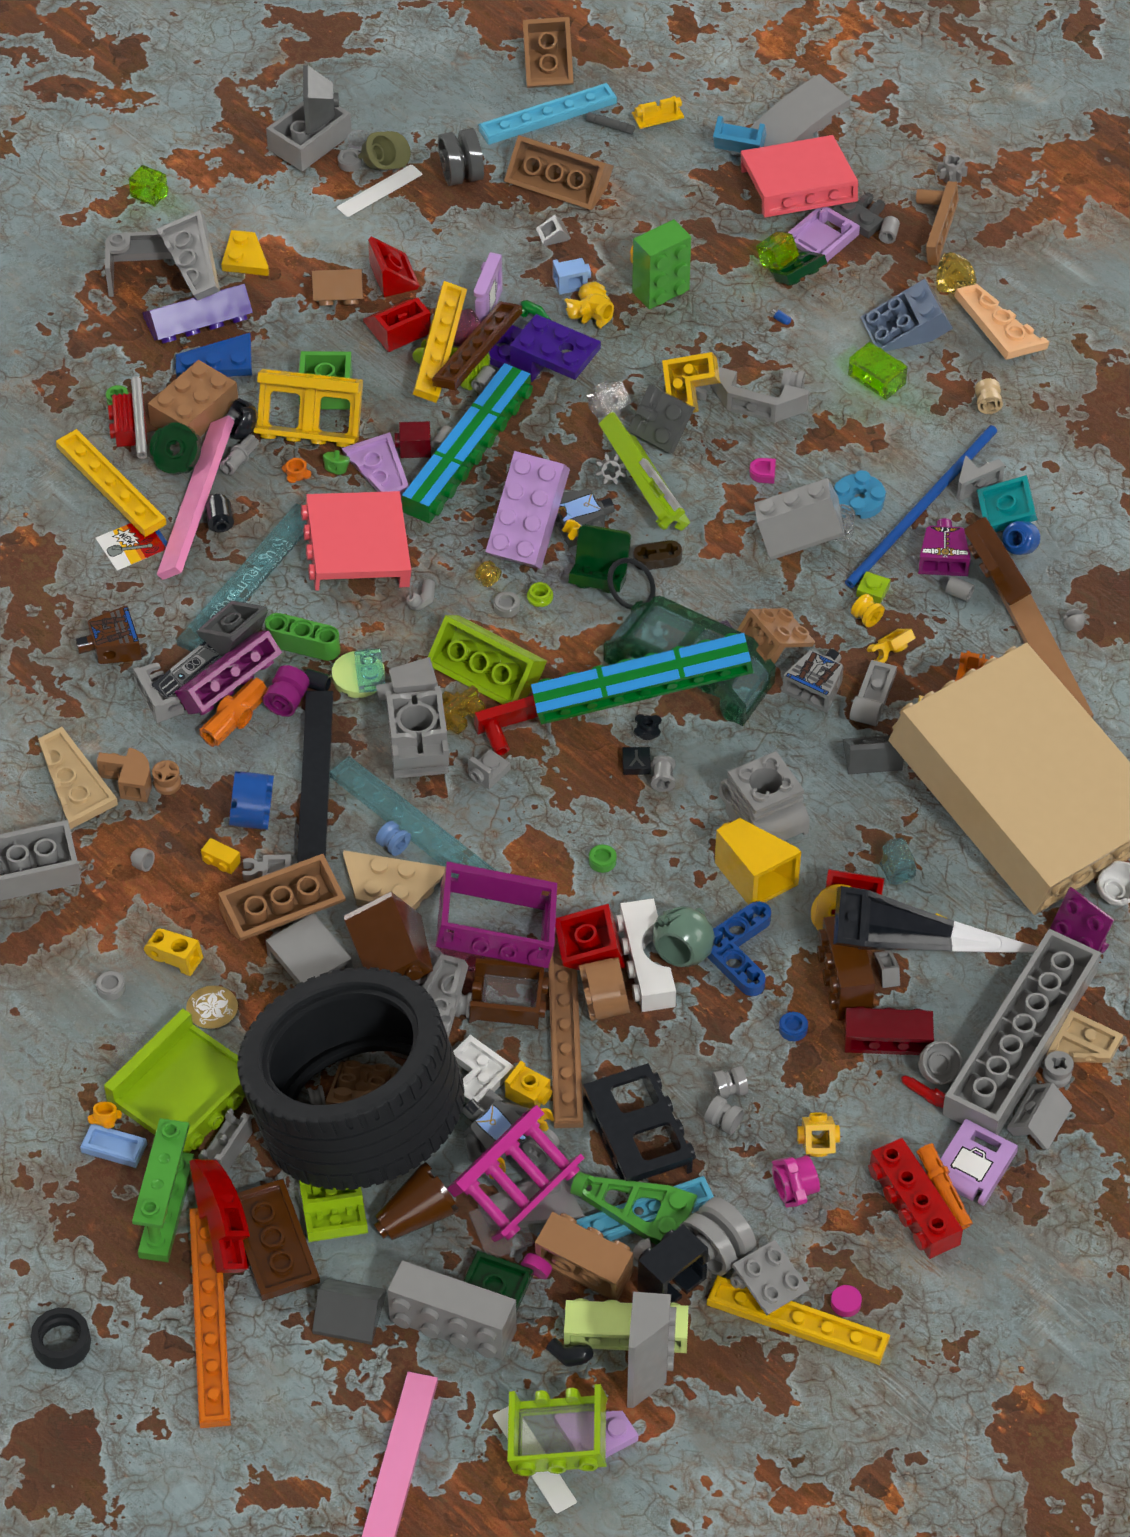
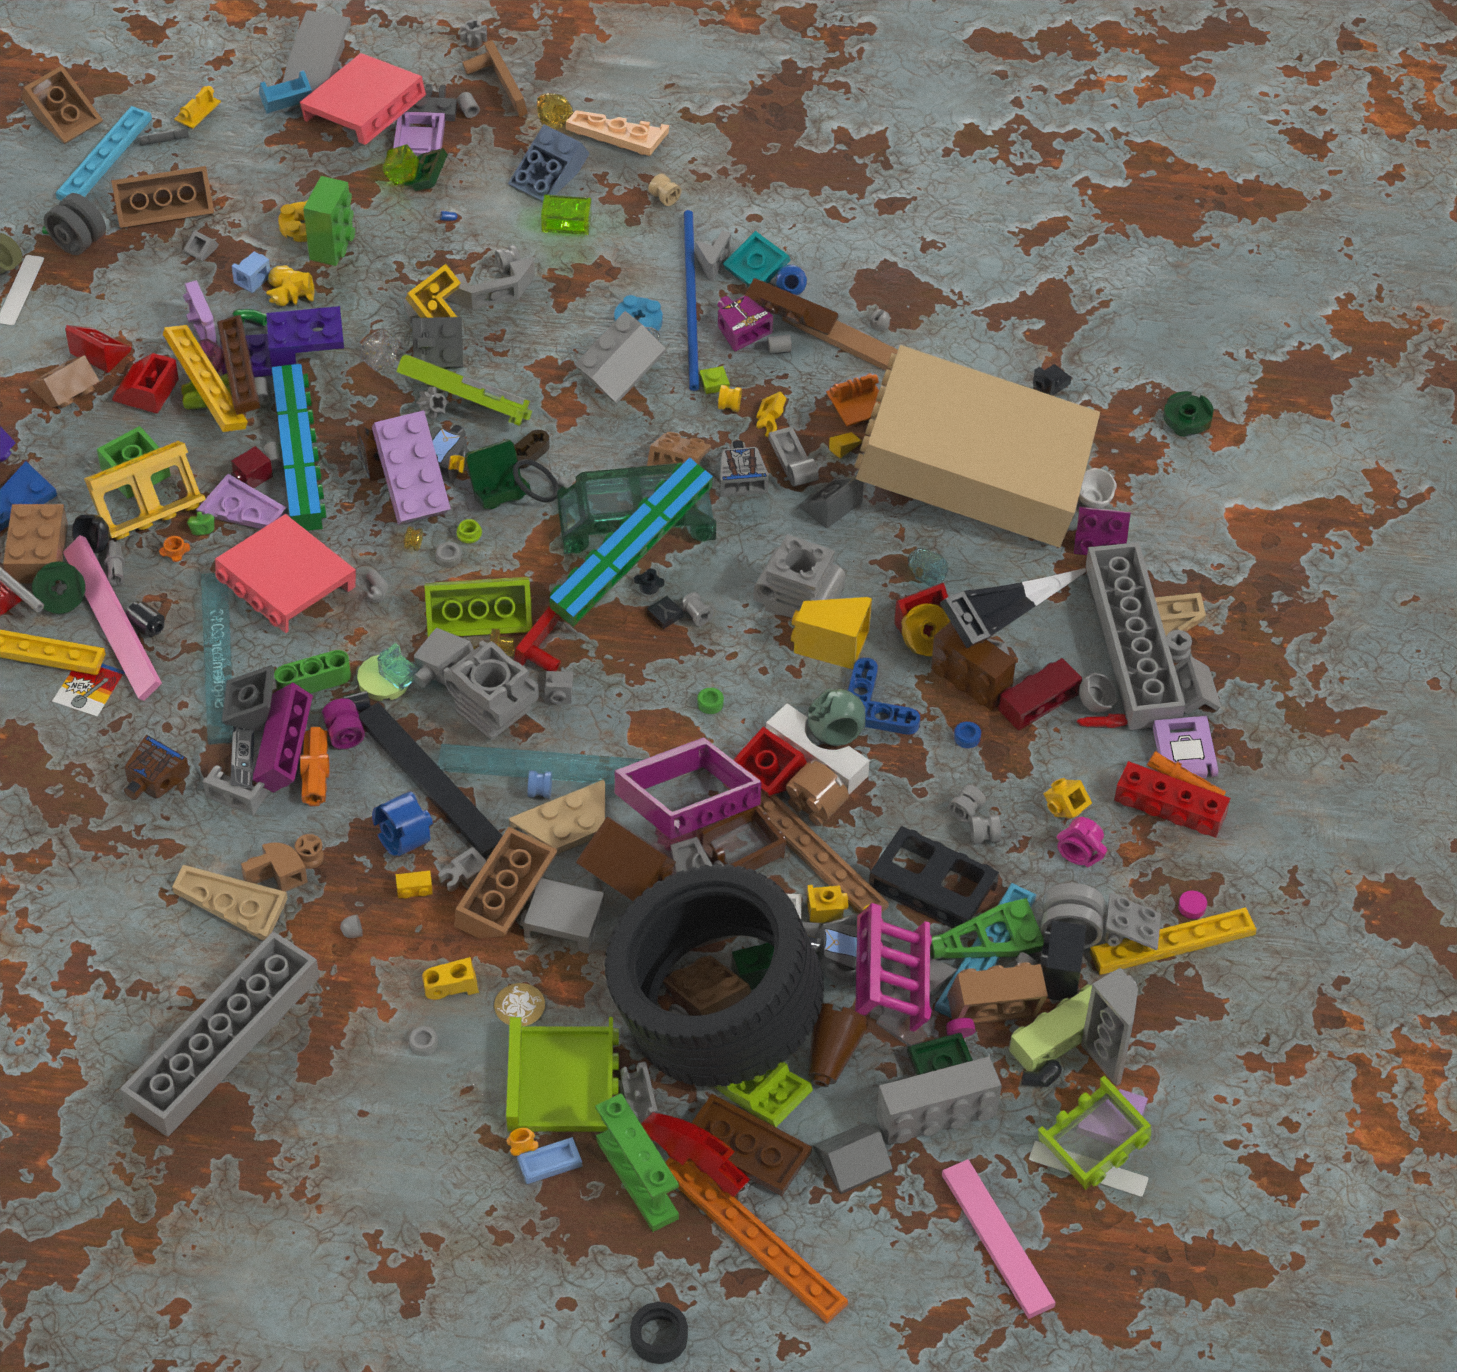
camera: 40 degrees left, 0 degrees up
dark pink tile [749,458,776,484] -> none

